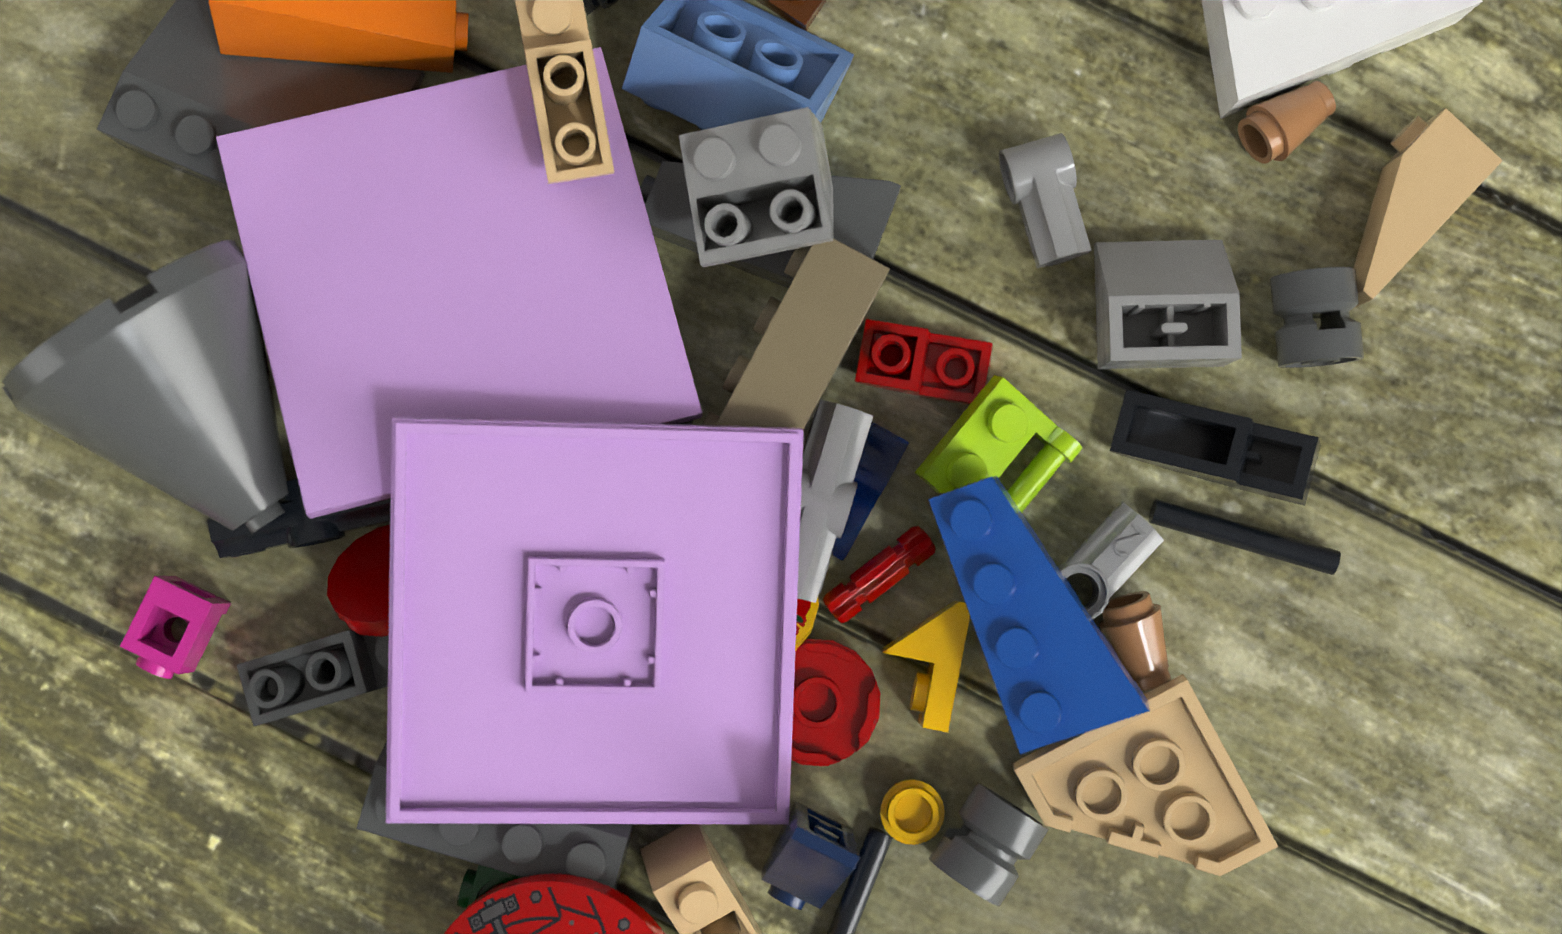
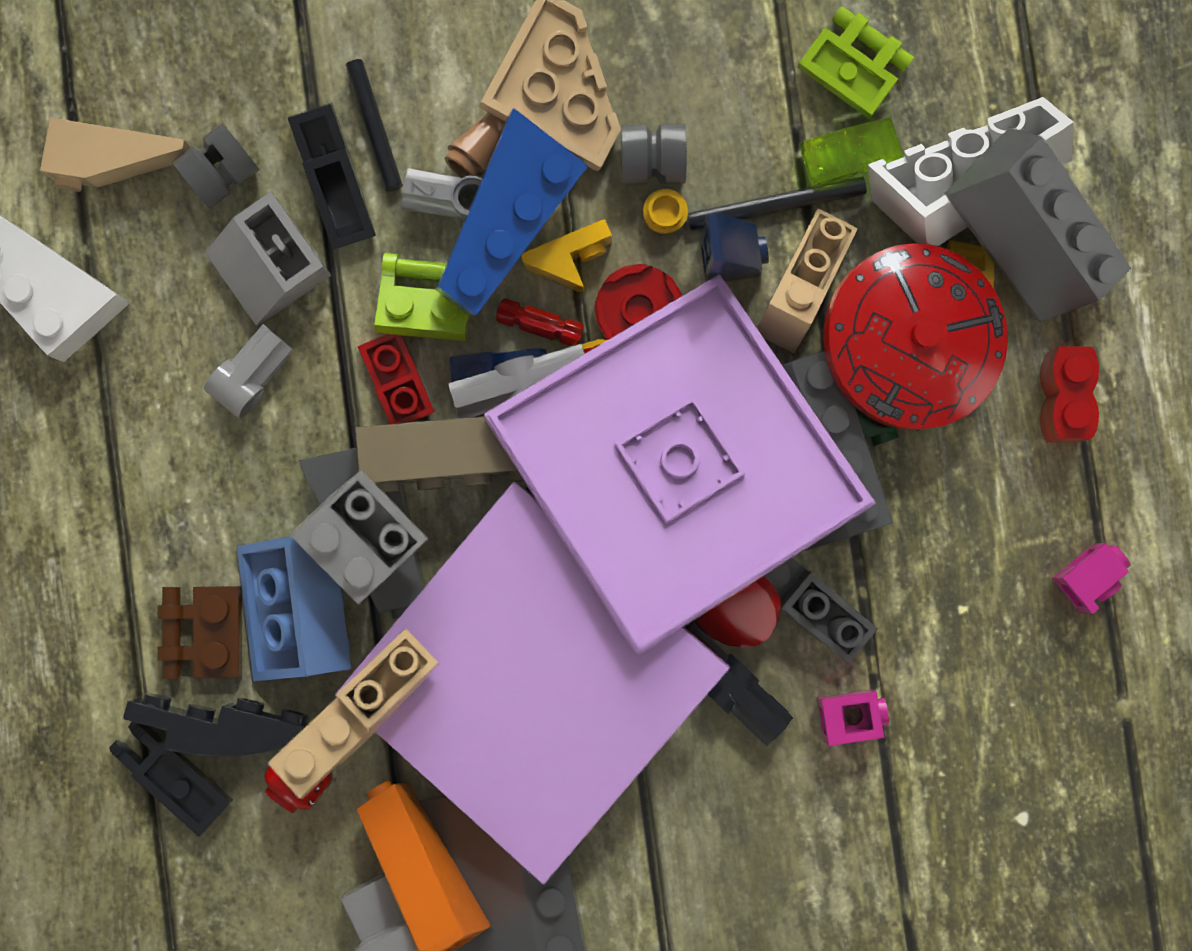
camera: 120 degrees left, 0 degrees up
dark grey cone [2,240,289,534] -> none
medium nougat cone [1238,81,1336,164] -> none

